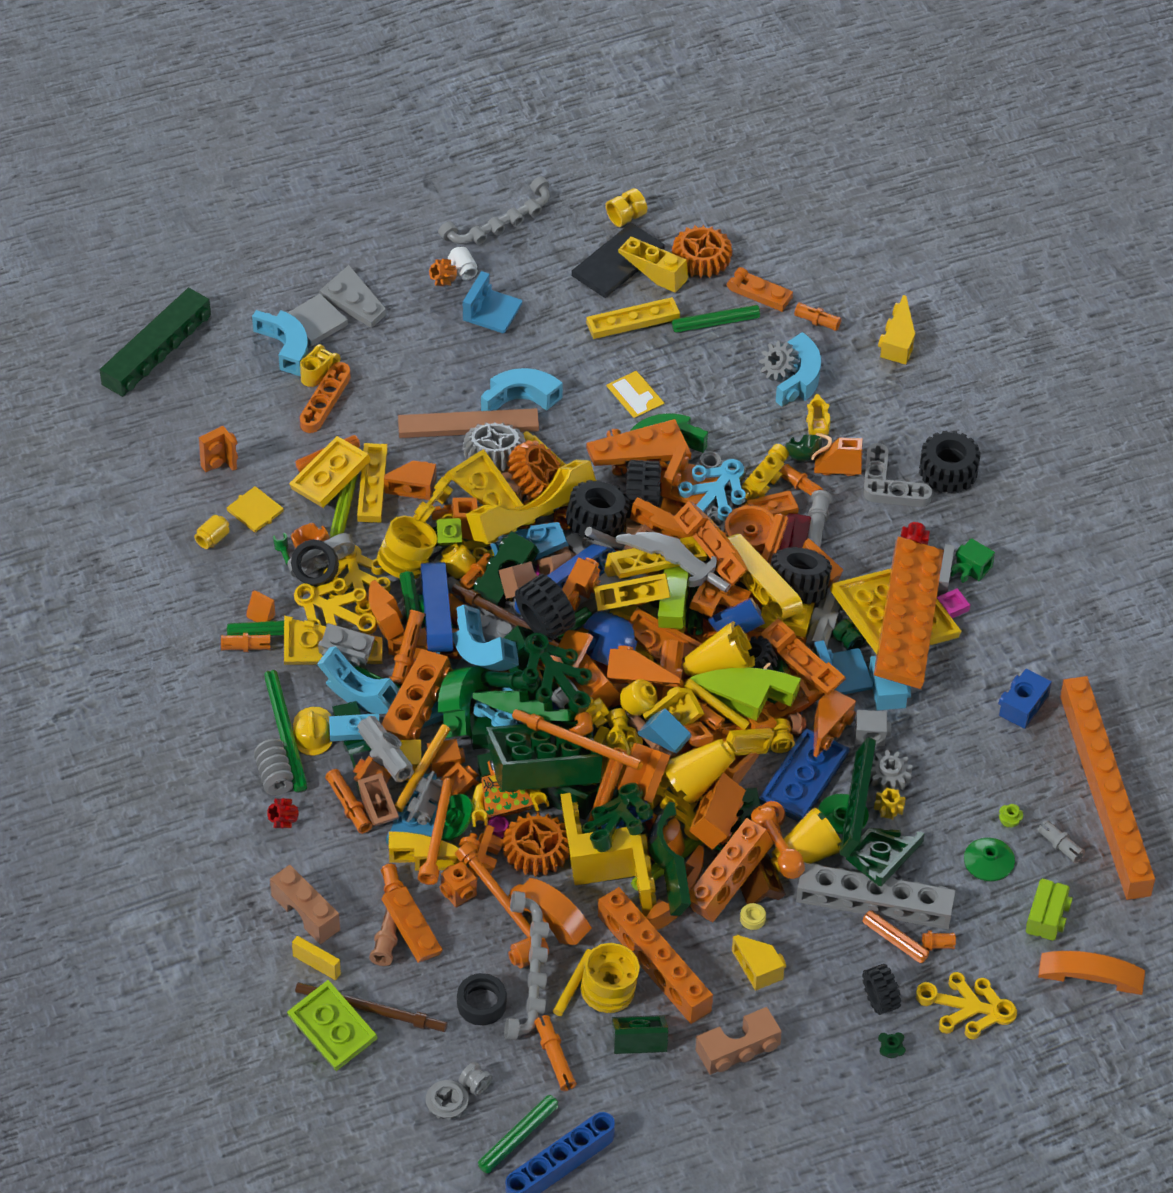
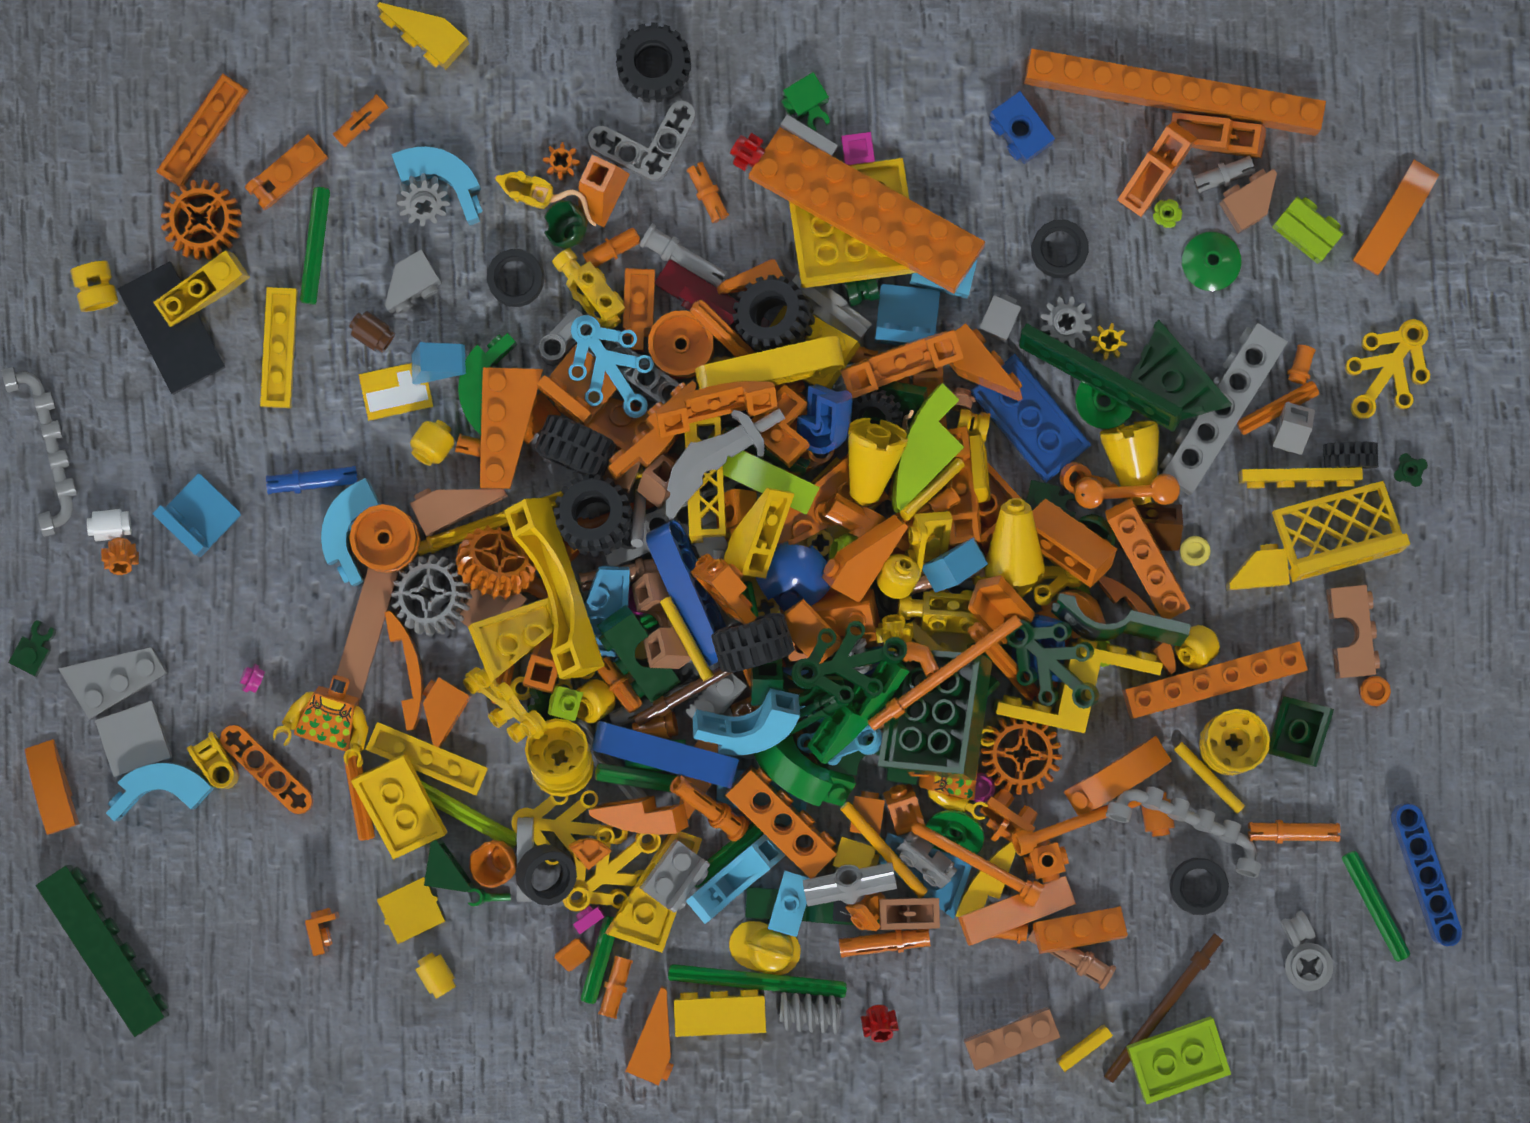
camera: 70 degrees left, 35 degrees up
none -> dark green plate [8,620,56,677]
none -> orange slope [25,739,80,835]
none -> orange tile [156,73,249,188]
none -> dark pink plate [239,664,265,693]
none -> blue pin [266,466,358,495]
none -> torso [273,675,369,768]
none -> reddish brown brick [349,311,395,353]
none -> orange wheel [349,504,421,573]
none -> orange slope [384,611,424,731]
none -> light grey slope [385,250,442,314]
none -> yellow head [410,420,455,466]
none -> nougat slope [410,488,508,536]
none -> dark azure slope [411,342,466,385]
none -> dark green slope [424,838,476,892]
none -> black tyre [486,249,544,307]
none -> orange gear [543,142,580,181]
none -> orange tile [568,838,612,870]
none -> dark pink plate [573,905,606,934]
none -> orange slope [625,986,674,1086]
none -> yellow bar [660,596,714,682]
none -> yellow brick [674,989,766,1037]
none -> orange pin [686,162,729,223]
none -> orange tile [958,876,1076,946]
none -> black tyre [1031,219,1089,278]
none -> orange slope [1117,121,1198,217]
none -> orange slope [1171,112,1266,159]
none -> yellow head [1175,625,1220,669]
none -> nougat slope [1219,169,1277,234]
none -> yellow plate [1238,467,1363,489]
none -> yellow fence [1272,481,1410,582]
none -> light grey brick [1273,402,1315,455]
none -> orange tile [1359,676,1391,706]

